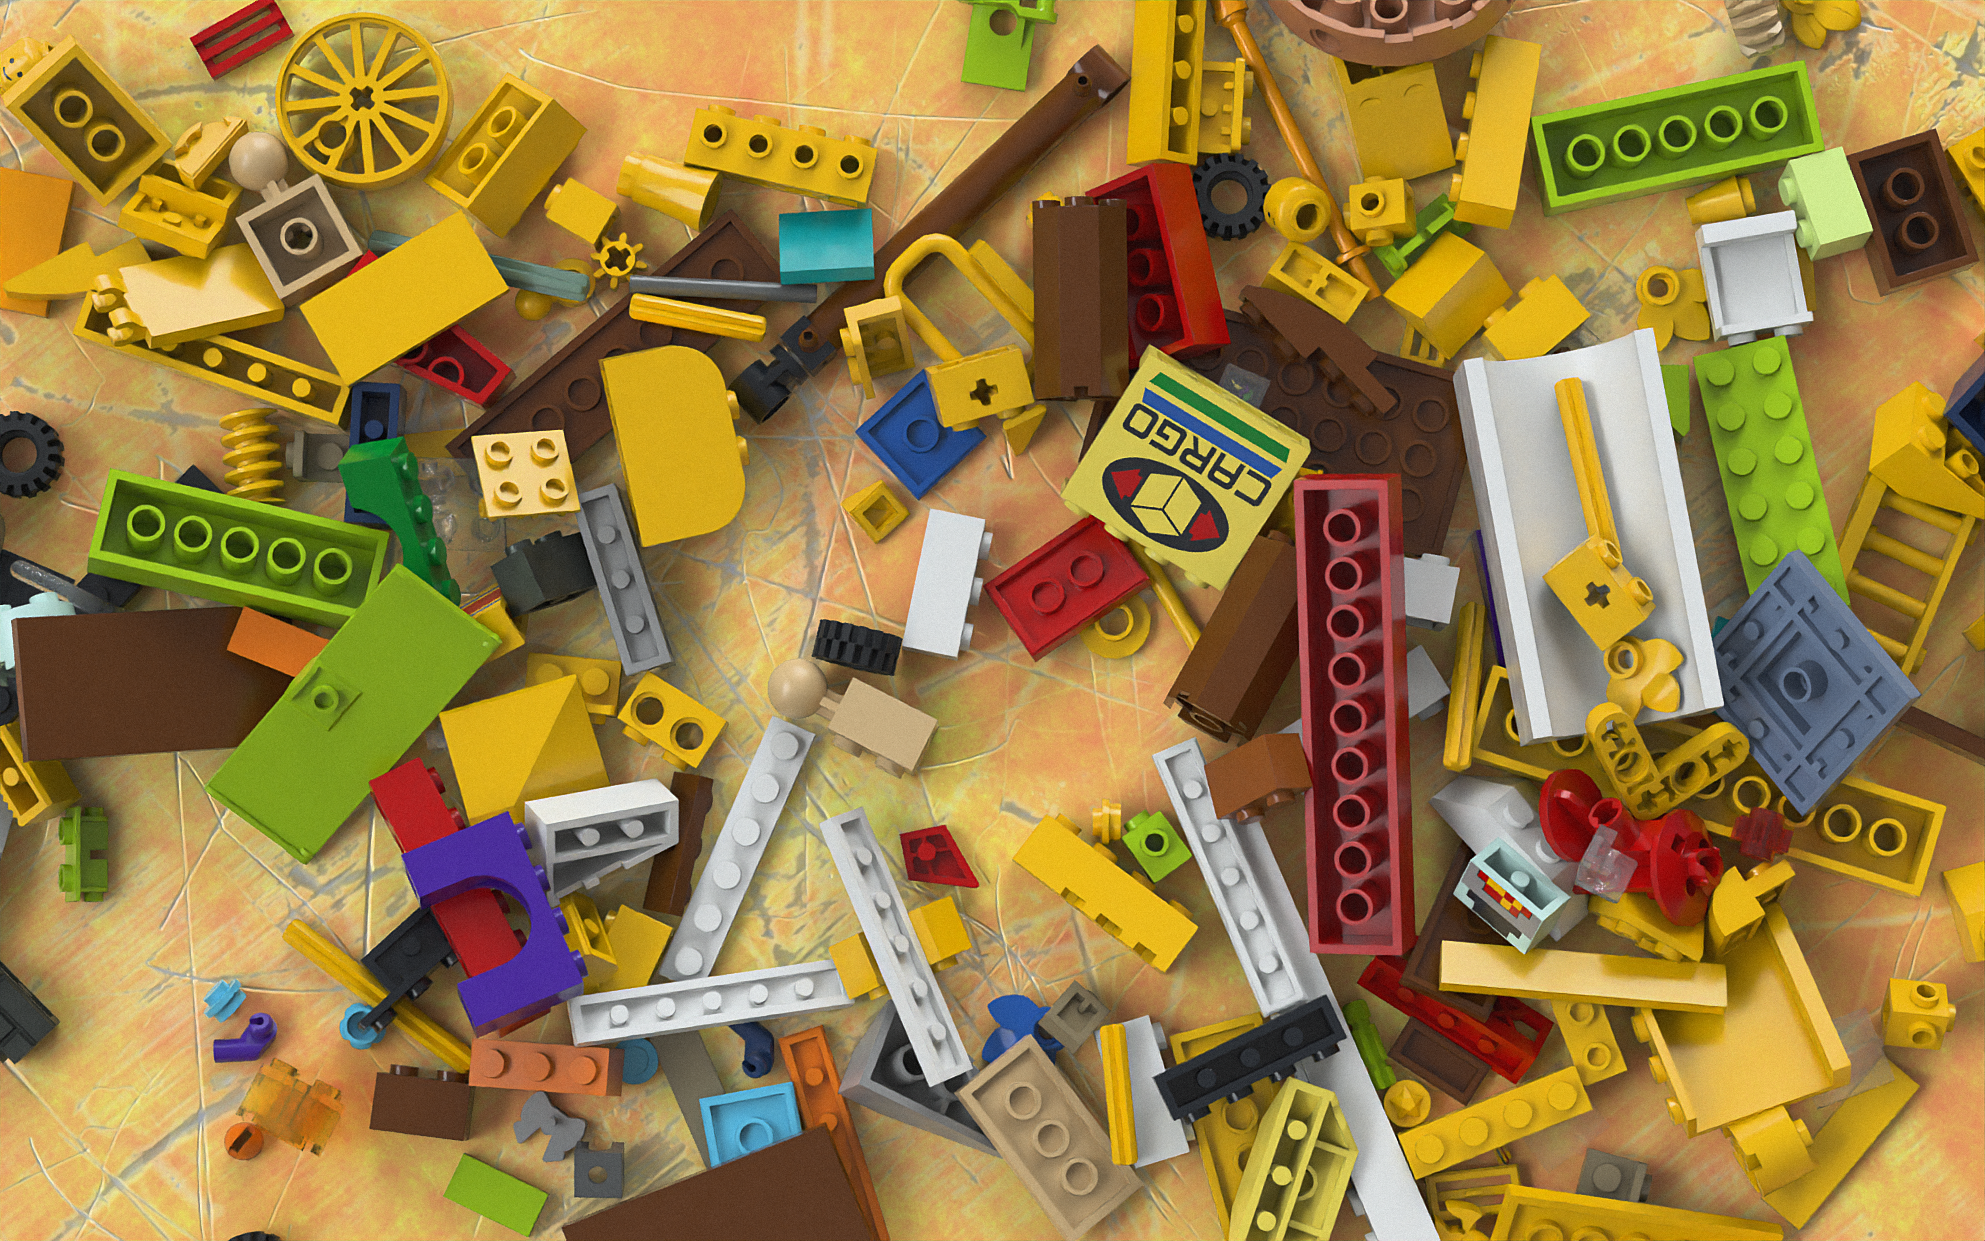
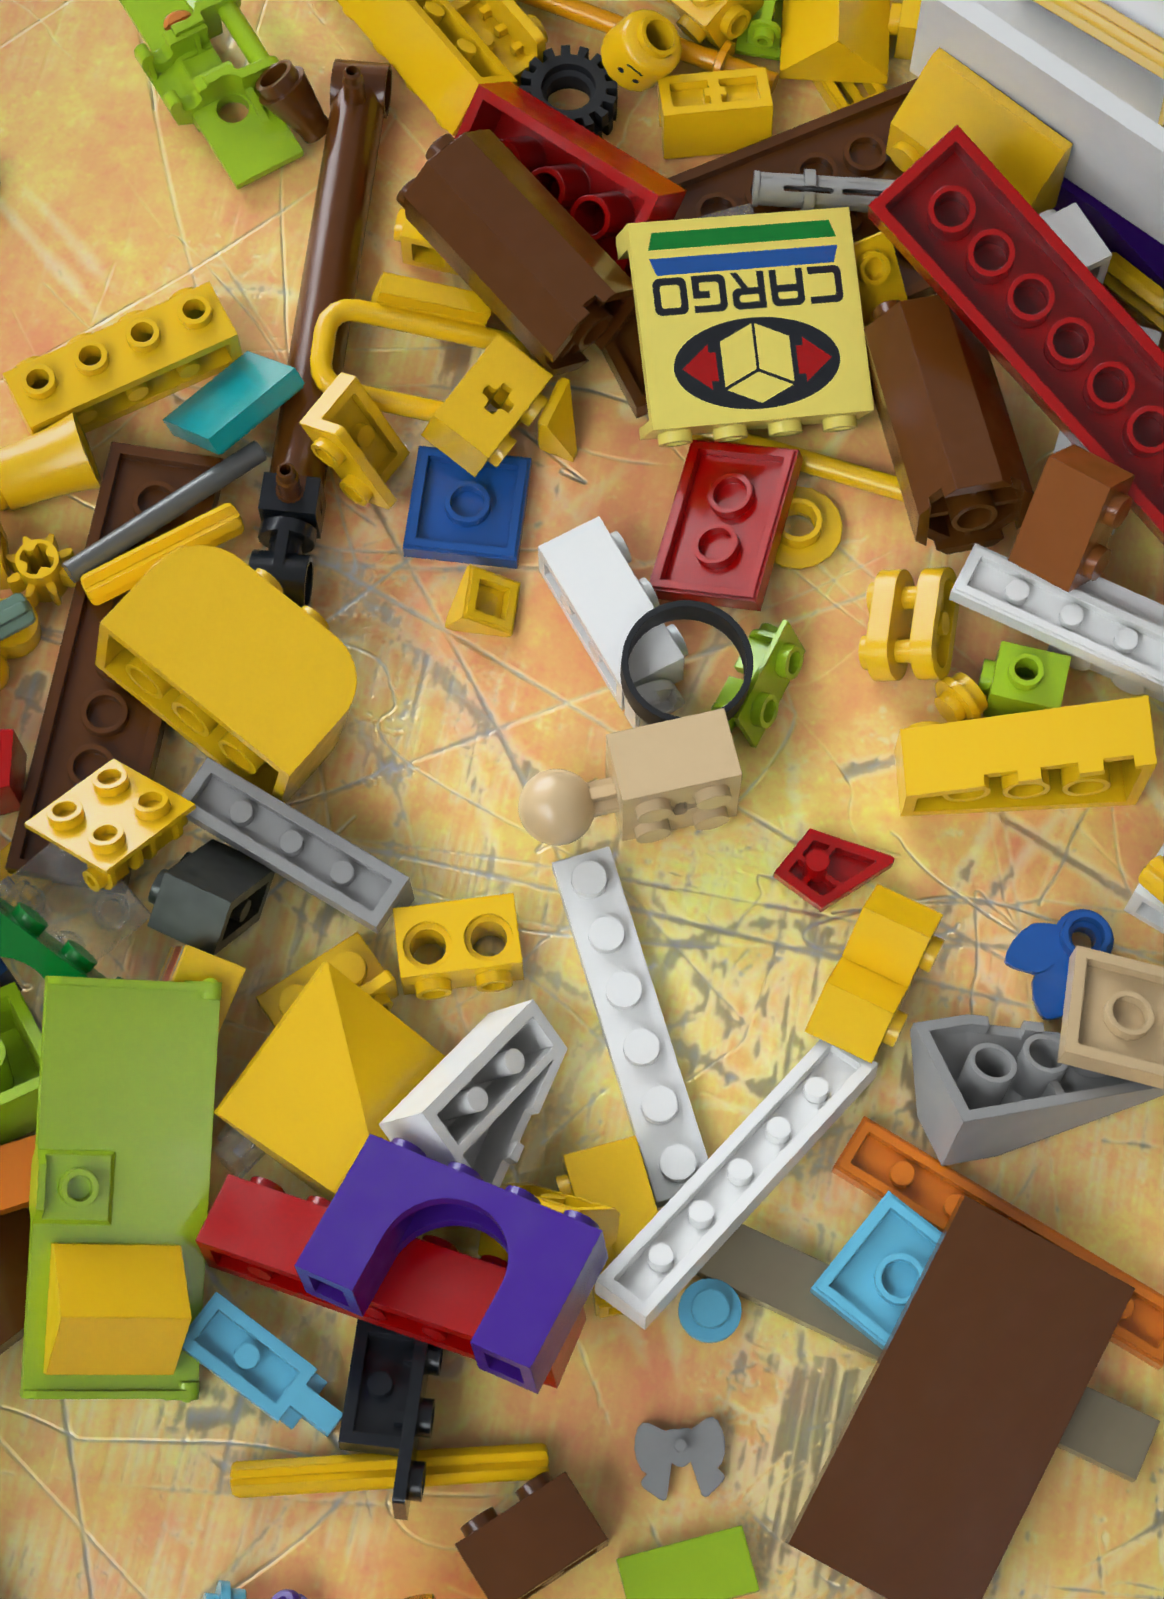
camera: 40 degrees left, 15 degrees down
medium azure plate [340,1003,386,1049] -> none
orange brick [468,1038,625,1096] -> none
dark grey piece [574,1141,624,1198] -> none
reddish brown tile [642,771,714,917] -> none
dark blue arm [727,1021,774,1079] -> none
black tyre [812,619,903,676] -> none
white plate [819,807,973,1087] -> none
dark tan bracket [1038,980,1110,1054] -> none
reddish brown slope [1239,285,1397,420] -> none
none -> yellow slope [43,1243,192,1375]
none -> medium azure hinge [182,1292,343,1437]
none -> reddish brown cone [255,60,329,143]
none -> black tyre [620,600,753,724]
none -> white tile [624,679,685,728]
none -> lime hinge [711,619,805,748]
none -> light grey pin [752,169,895,213]
none -> yellow brick [858,567,960,681]
none -> yellow slope [886,47,1073,214]

